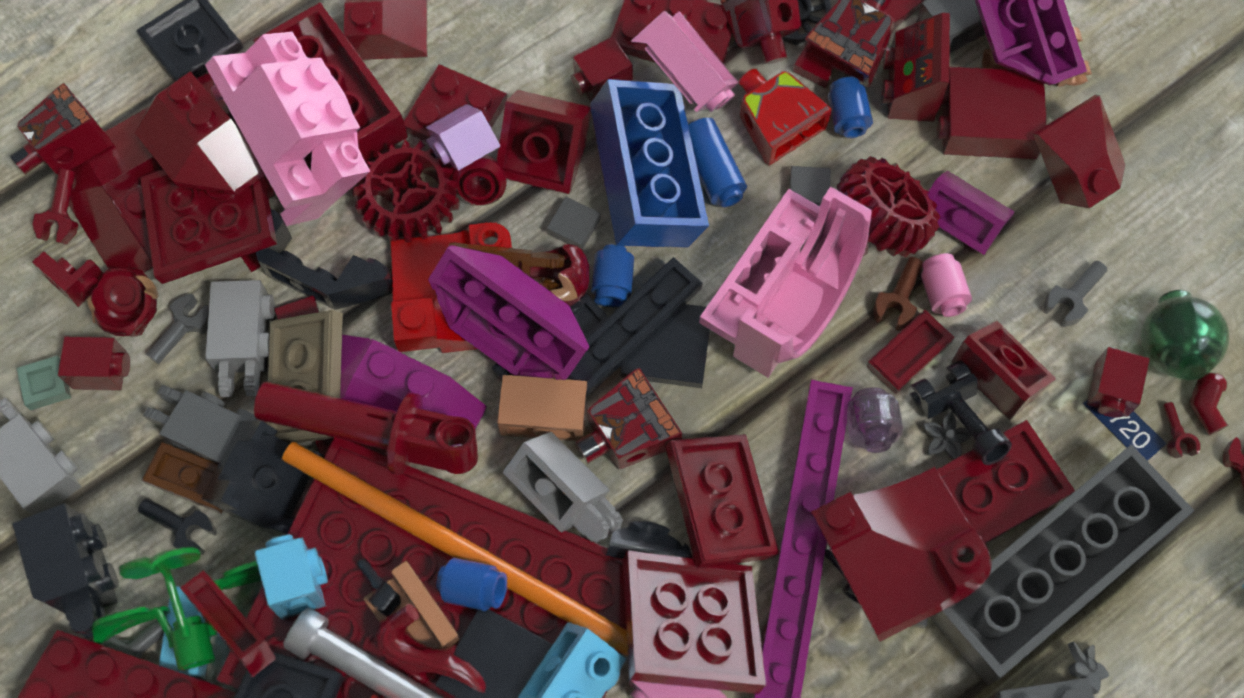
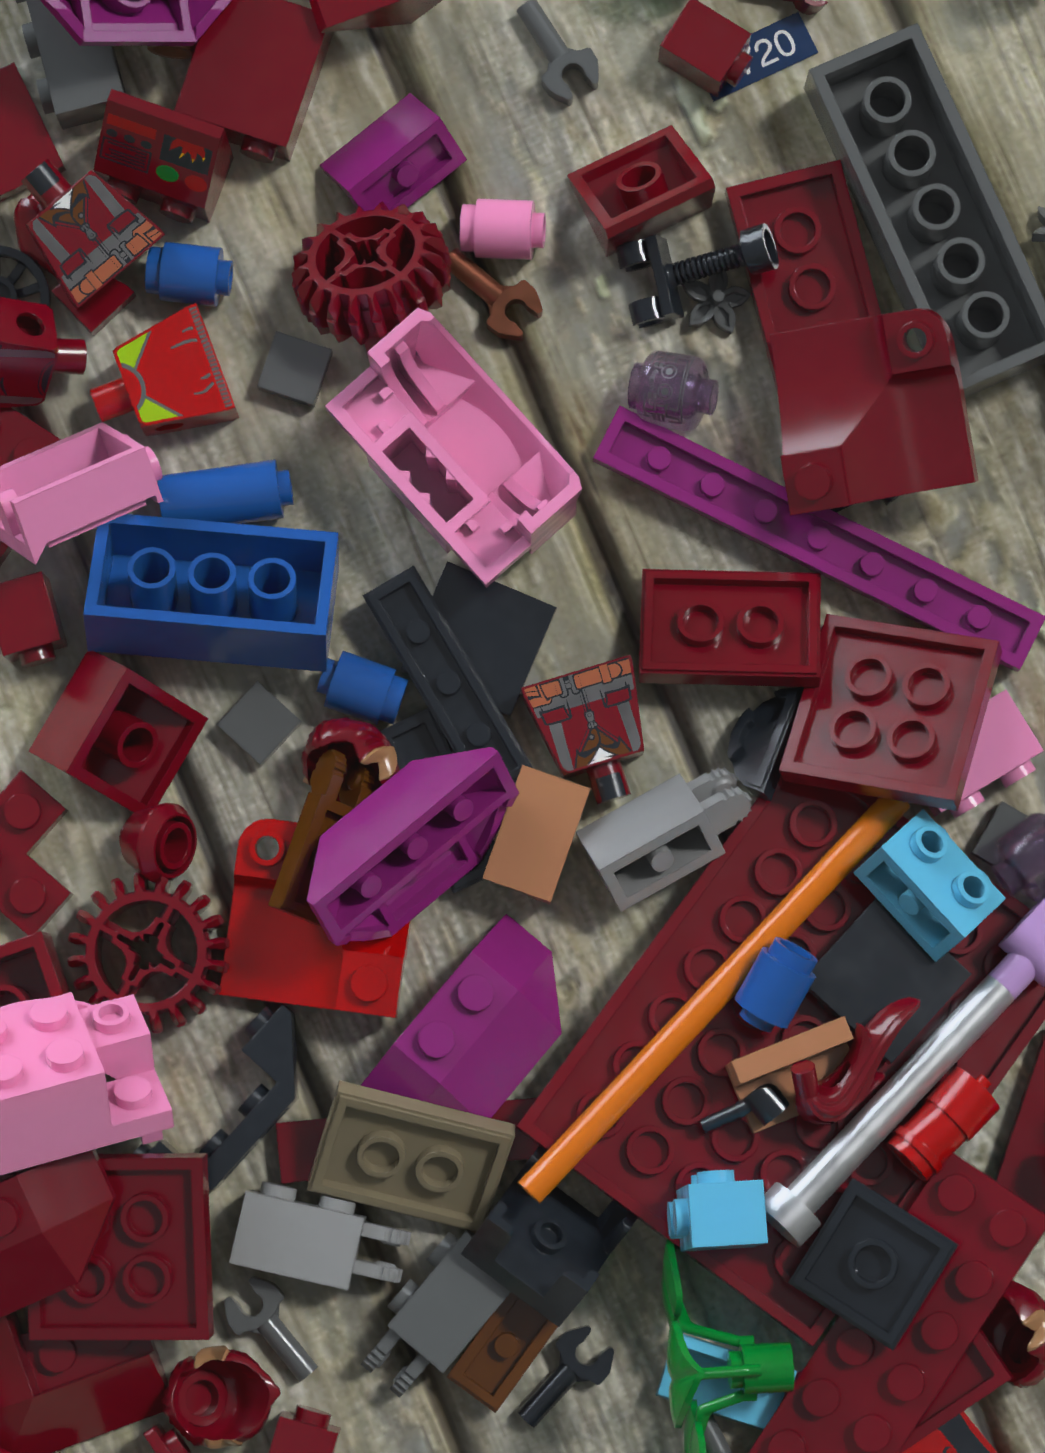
camera: 75 degrees left, 15 degrees up
dark red piece [180,570,276,677] -> none
dark red piece [254,382,478,475] -> none
lavender brick [426,104,501,170] -> none
dark red tile [866,310,955,395] -> none

